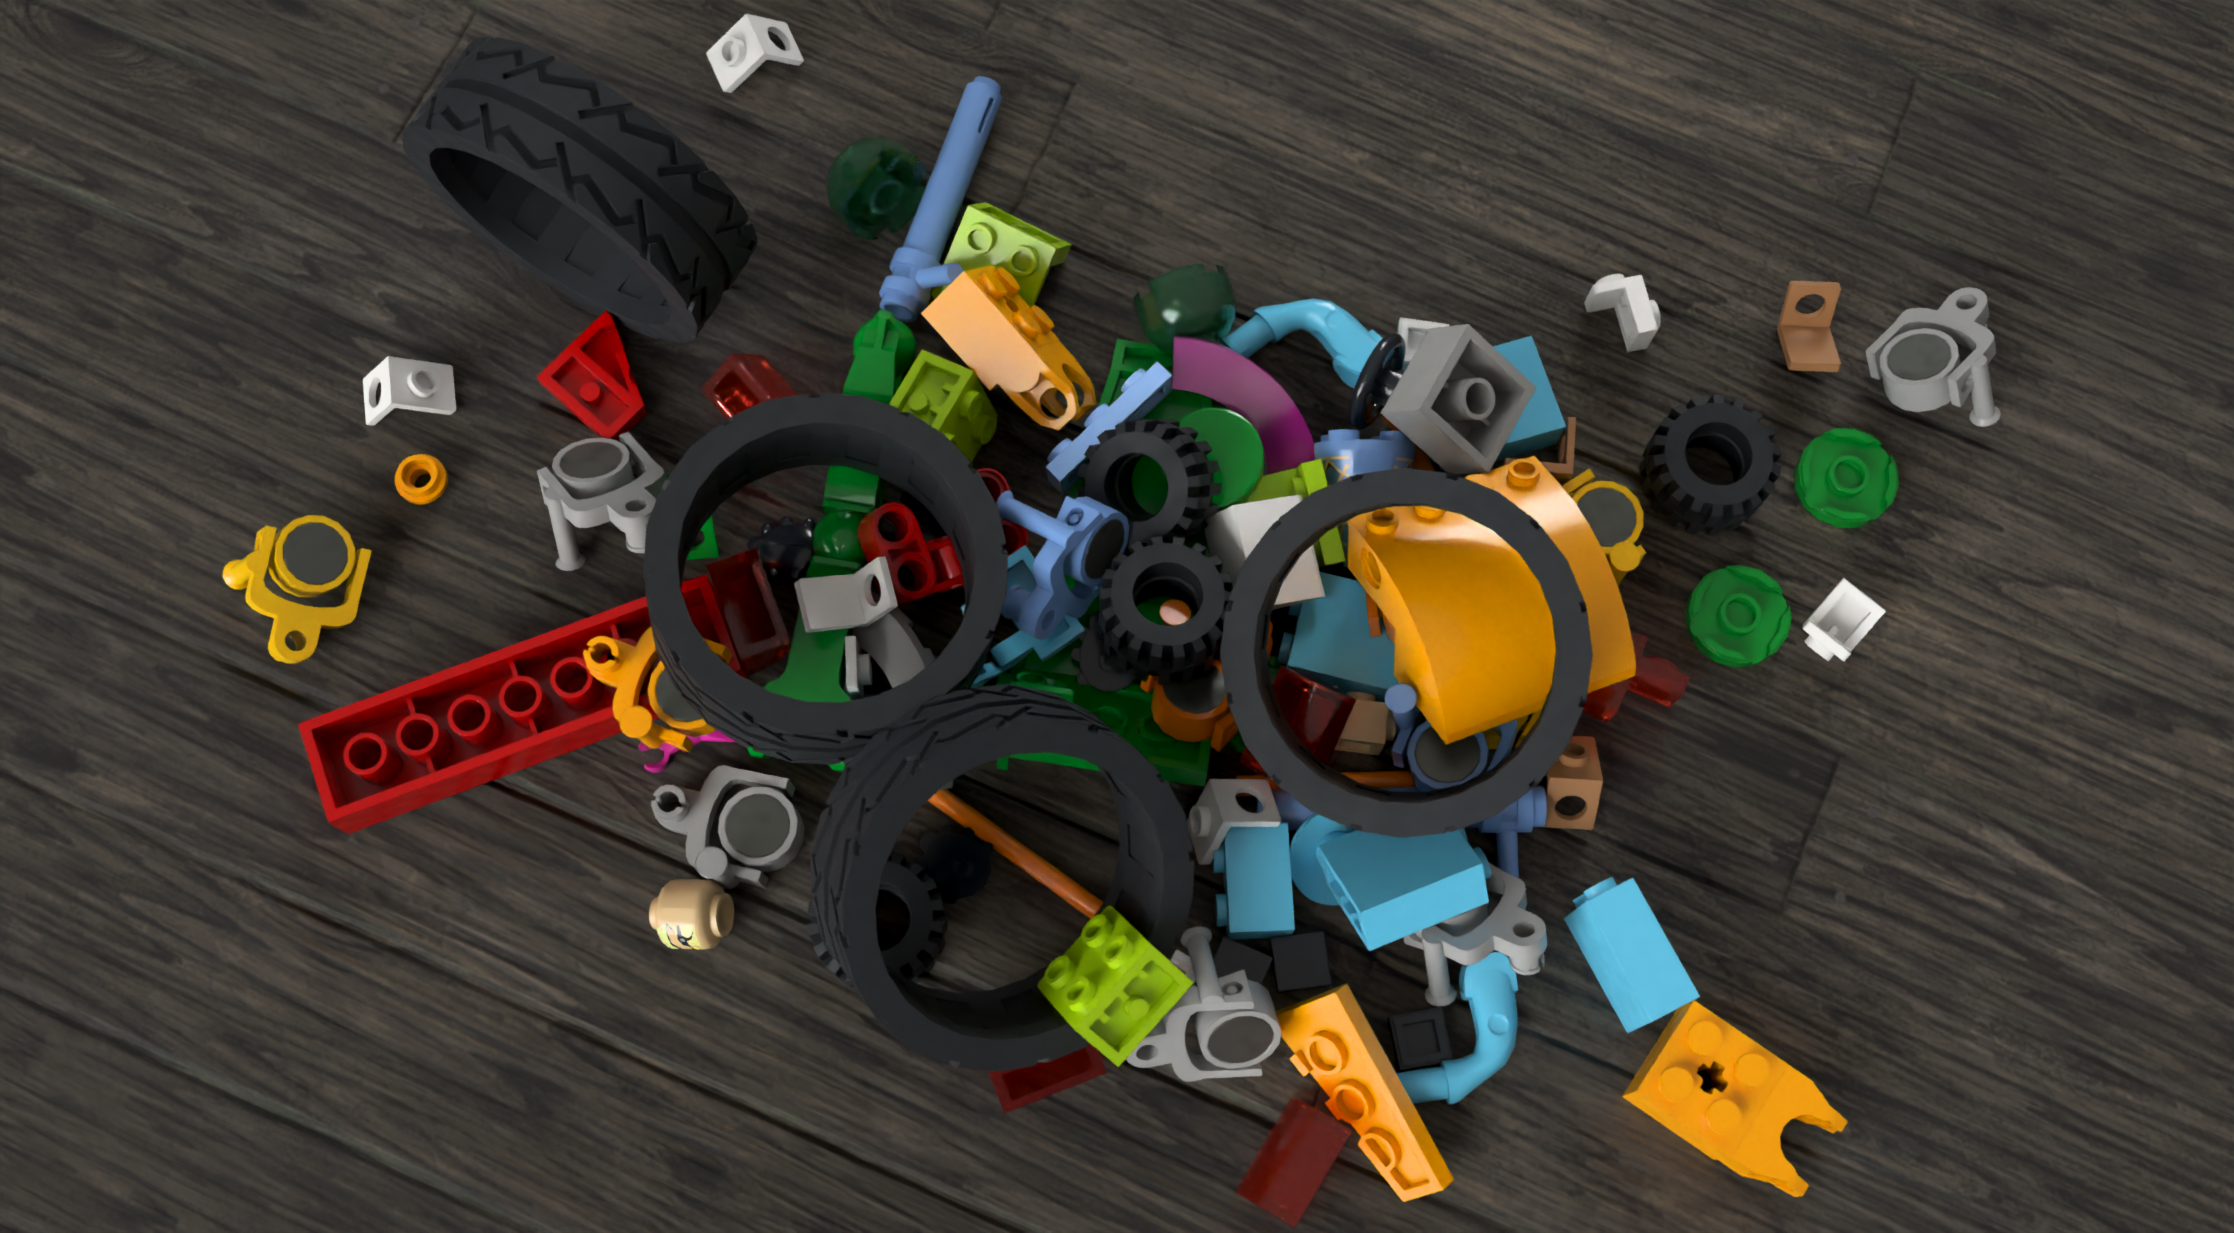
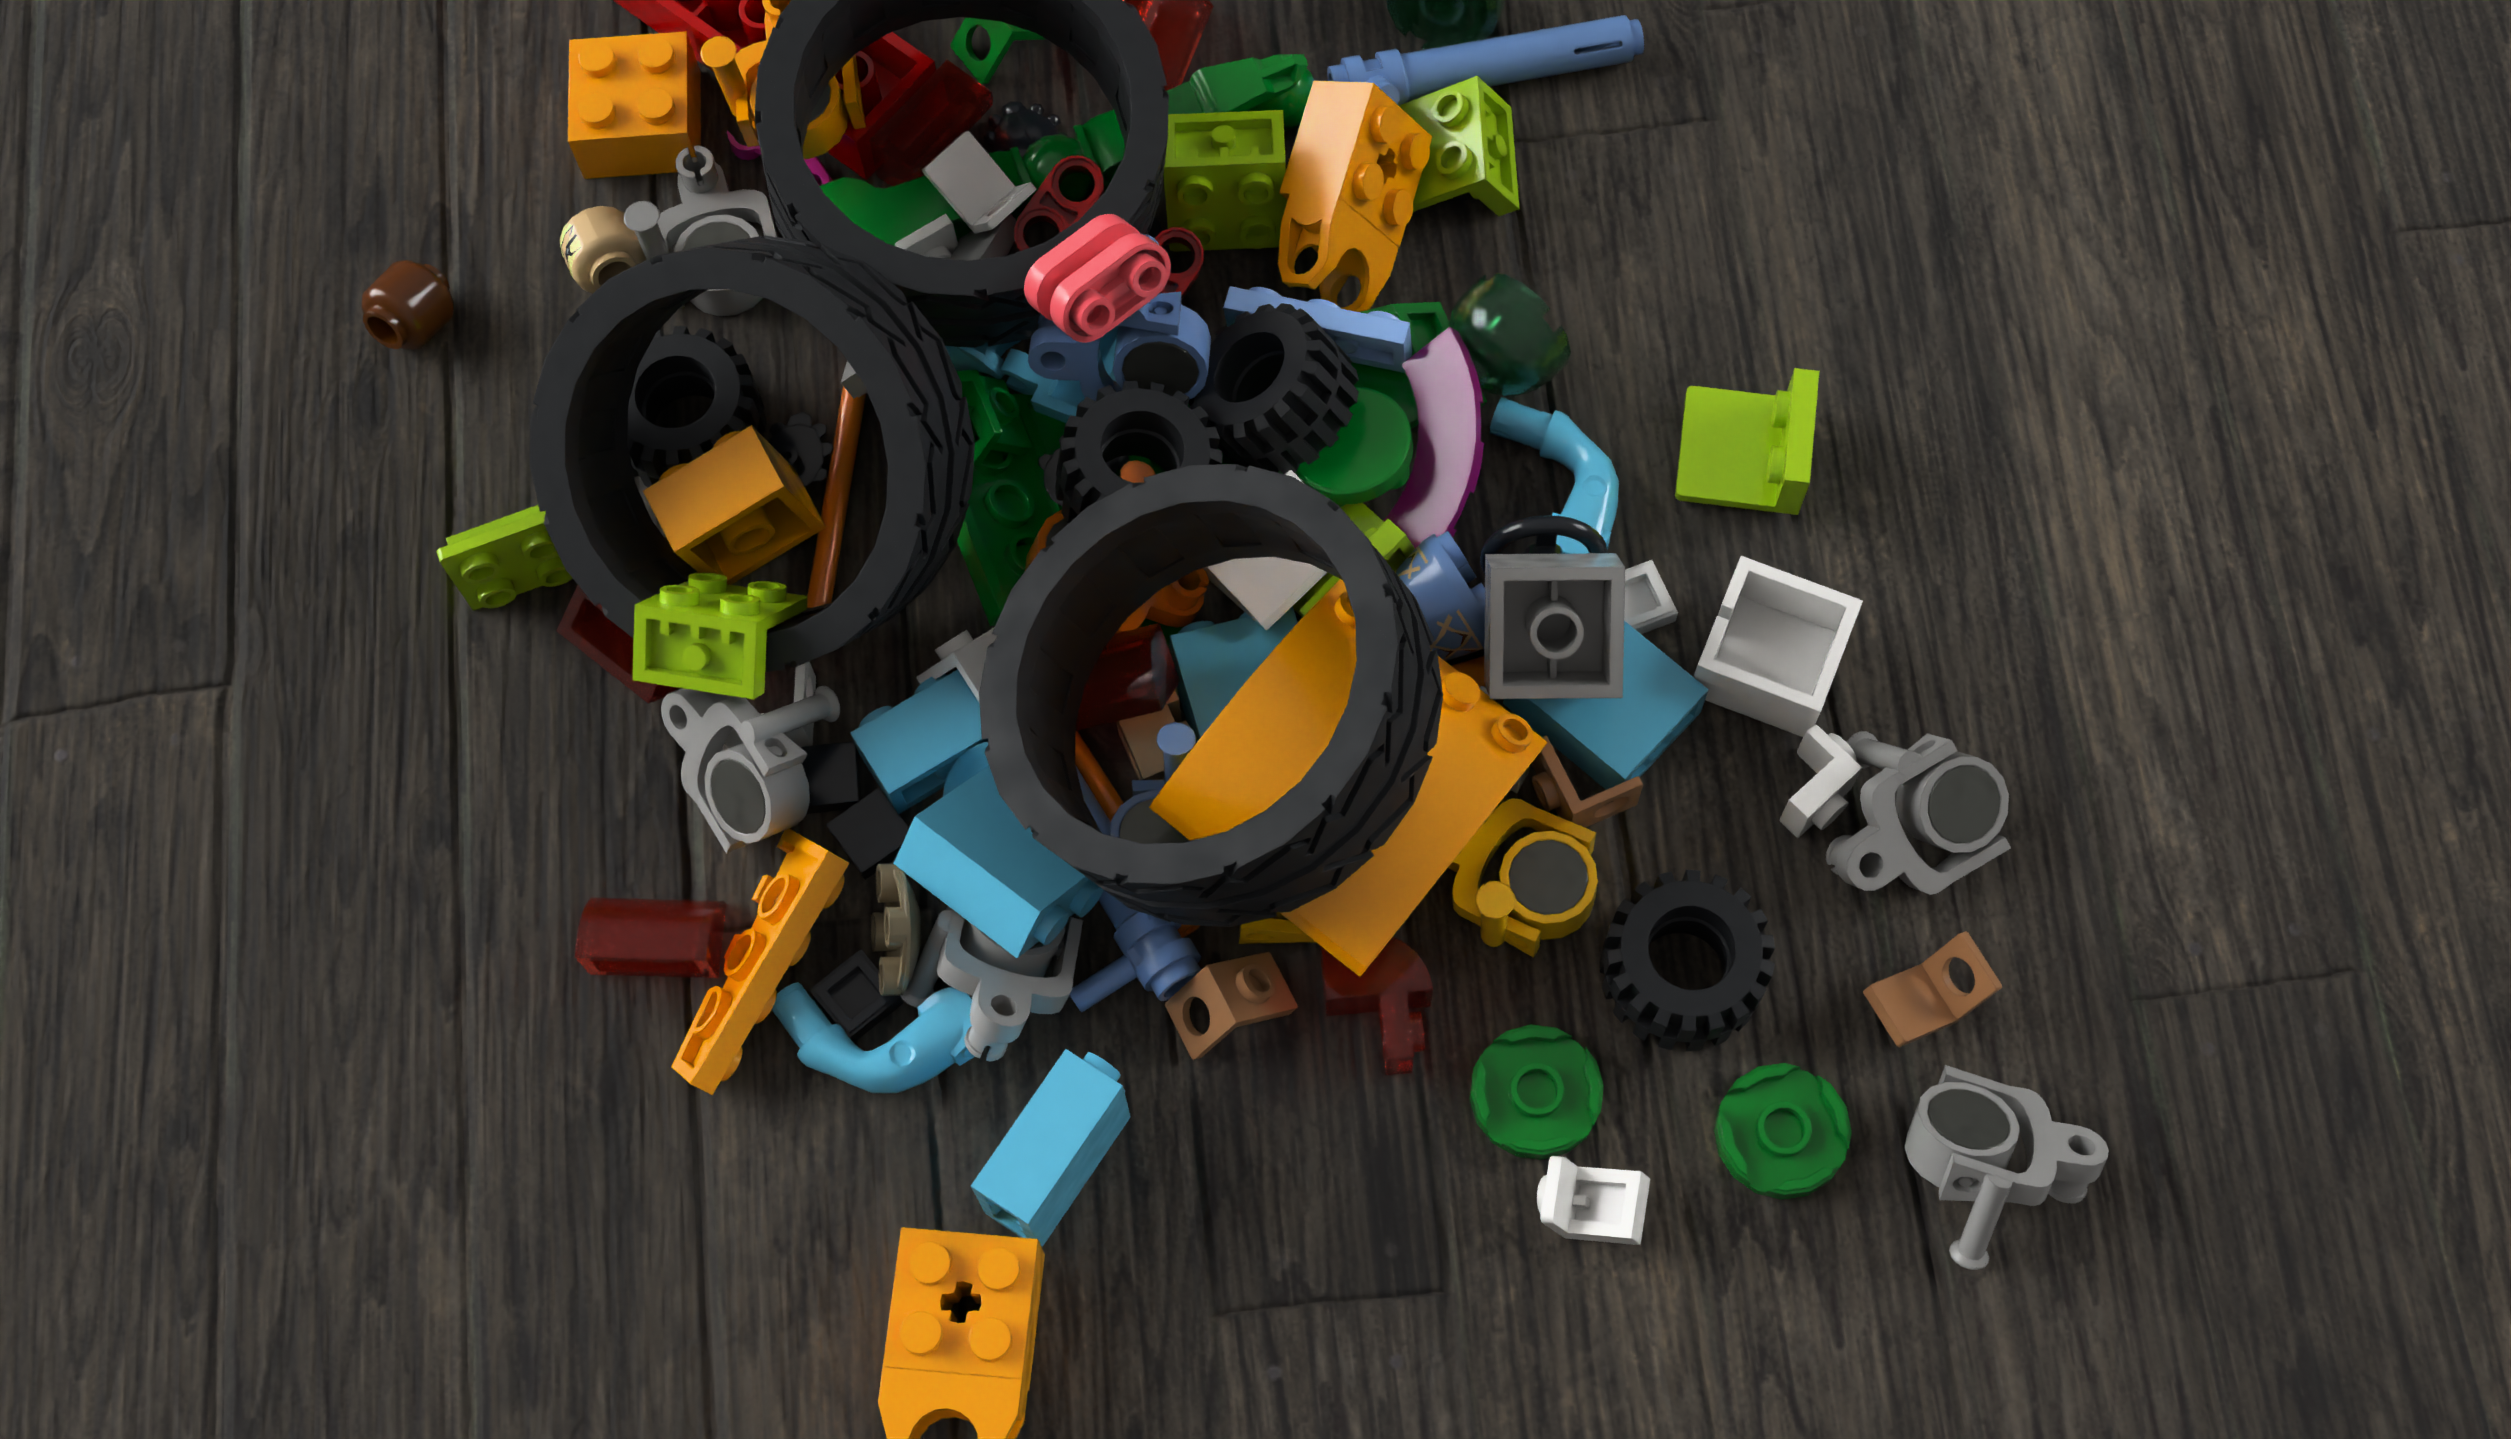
camera: 65 degrees right, 5 degrees down
none -> reddish brown head [361,260,454,350]
none -> lime bracket [436,505,573,611]
none -> light orange brick [568,31,701,179]
none -> light orange brick [643,425,826,585]
none -> dark tan dish [871,863,921,996]
none -> coral brick [1024,214,1171,343]
none -> lime bracket [1675,368,1819,515]
none -> white piece [1694,556,1863,737]
none -> light grey piece [1826,731,2011,895]

